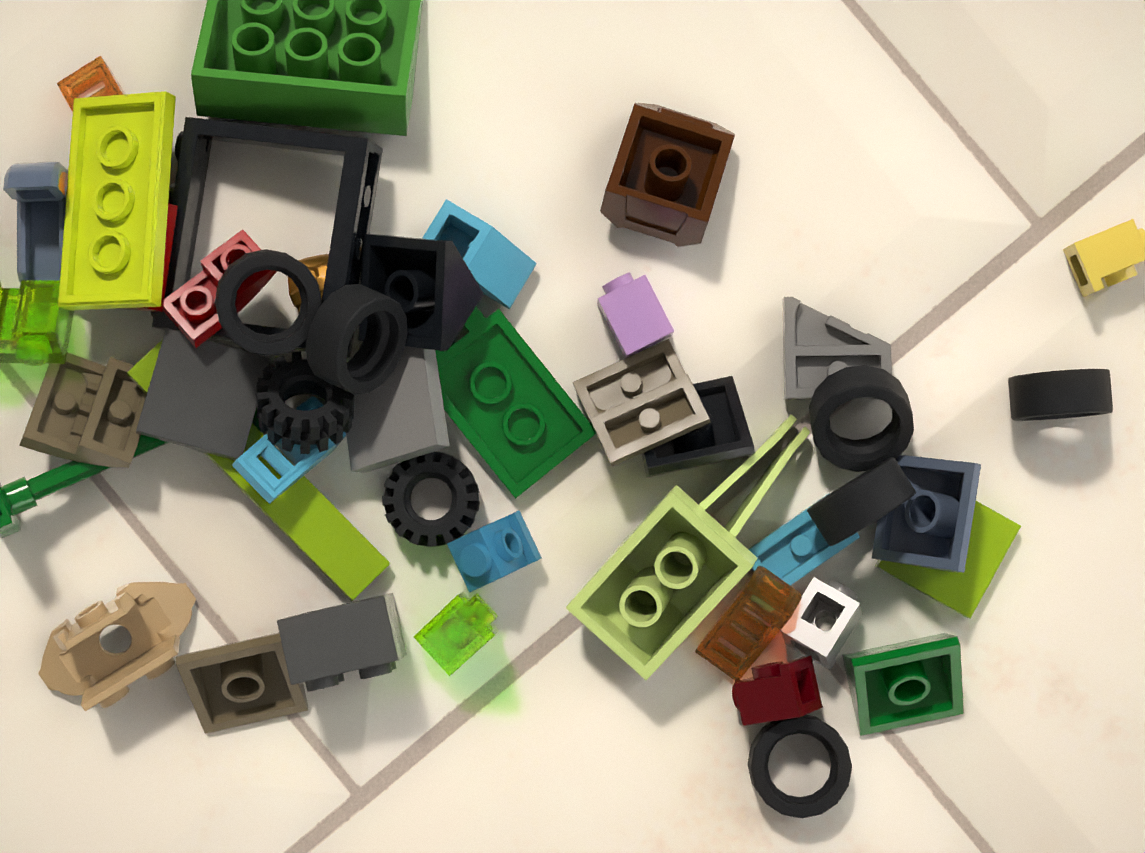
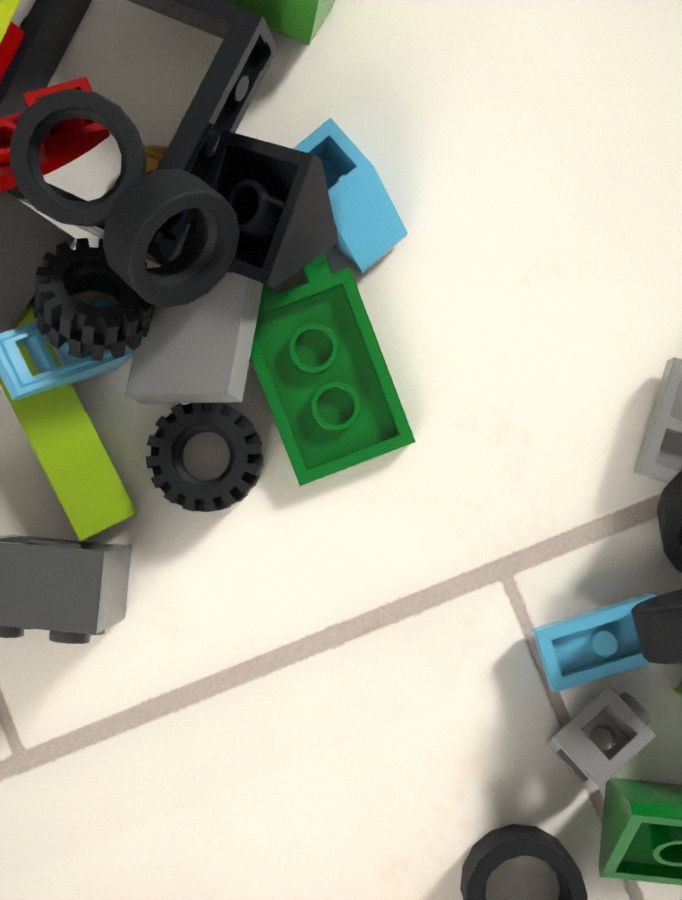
camera: 20 degrees right, 0 degrees up
clear neon green slope [414,592,499,676] -> none
dark azure brick [447,510,542,593] -> none
yellowish green slope [566,414,811,680] -> none
dark tan slope [572,339,711,467] -> none
lavender brick [597,272,674,358] -> none
reddish brown slope [600,103,735,247] -> none
black slope [642,376,755,477] -> none
clear orange slope [695,566,801,681] -> none
dark red brick [732,655,823,726] -> none

